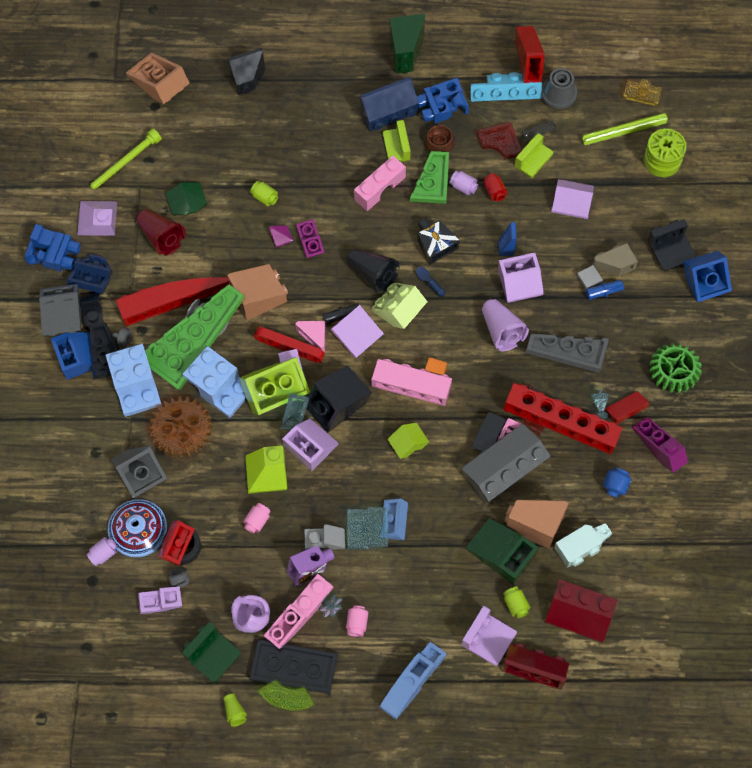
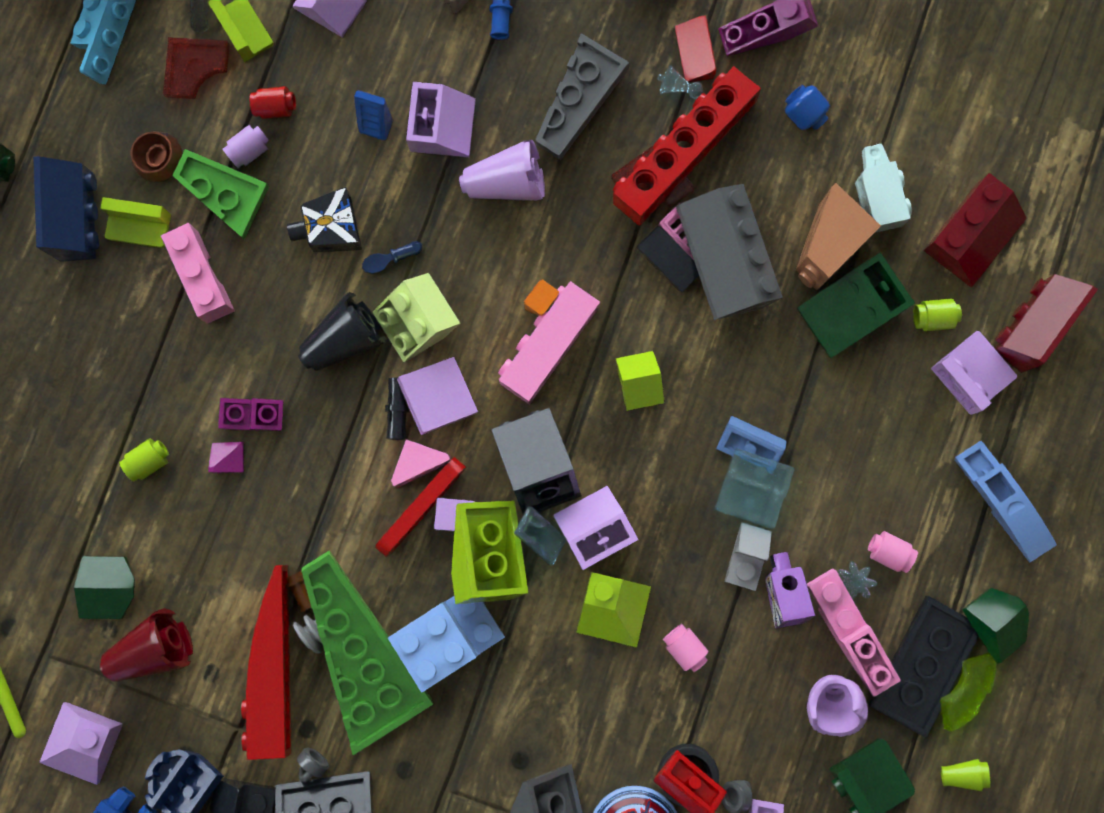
camera: 70 degrees left, 15 degrees up
light blue bracket [106,344,162,417] -> none
clear orange gear [149,396,213,458] -> none
nougat slope [227,264,288,321] -> none
blue hips [417,78,469,124] -> none
light grey tile [577,265,603,290] -> none
none -> dark green slope [962,588,1029,664]

